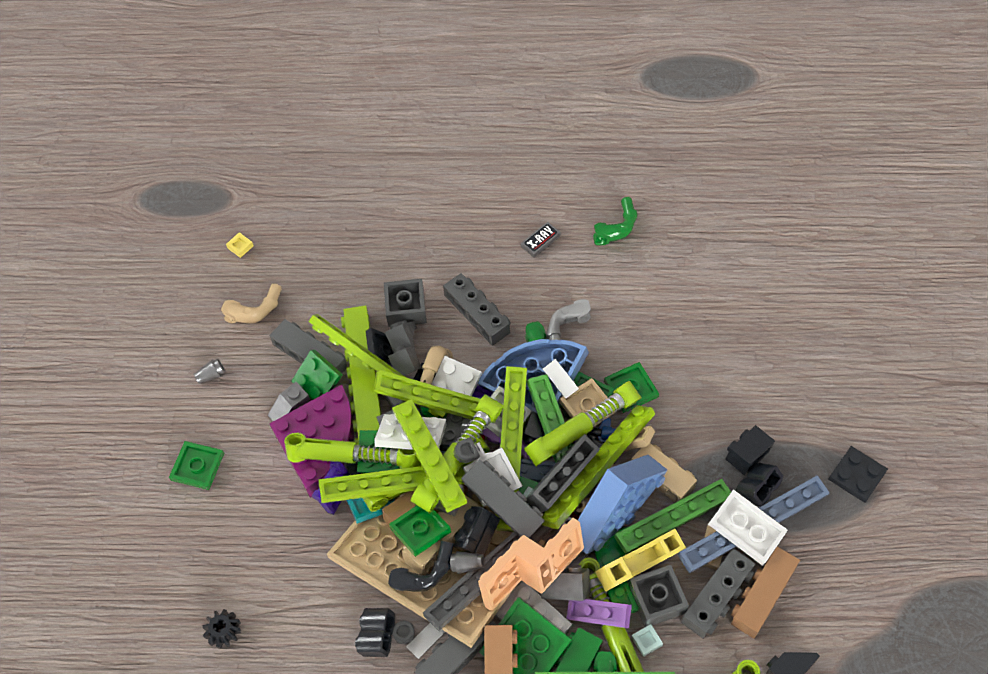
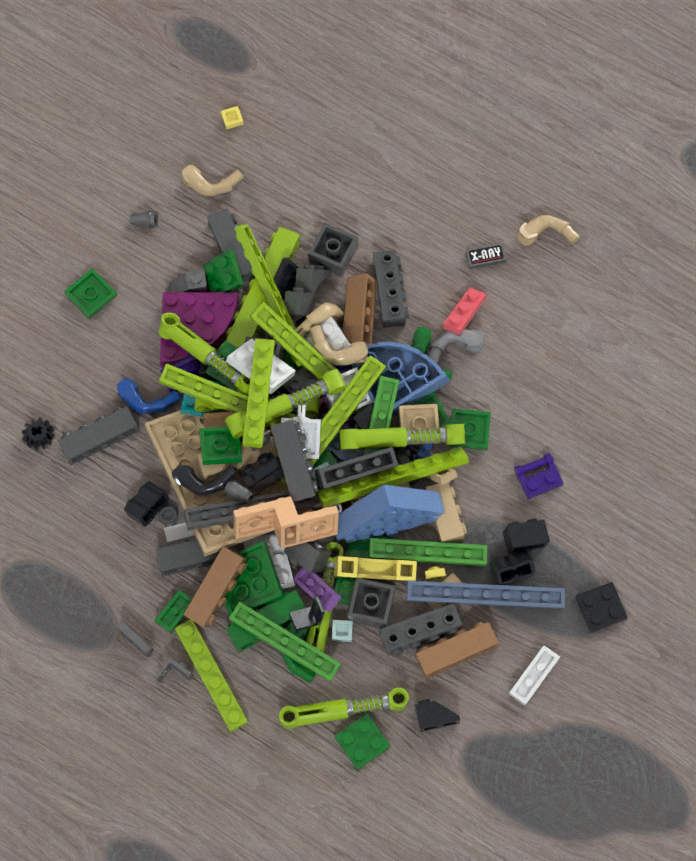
camera: 30 degrees right, 10 degrees up
dark grey tile [454,437,480,463] -> none
white sticker [543,359,579,398] -> none
green piece [593,197,638,246] -> none
white plate [708,490,788,566] -> none
none -> dark grey brick [58,406,139,466]
none -> blue piece [117,378,180,414]
none -> bracket [289,596,325,631]
none -> tan piece [310,326,368,366]
none -> medium nougat brick [343,273,377,345]
none -> light yellow plate [424,567,446,582]
none -> coral plate [443,287,486,335]
none -> white plate [509,646,560,706]
none -> dark purple plate [514,453,563,499]
none -> tan piece [517,215,580,246]

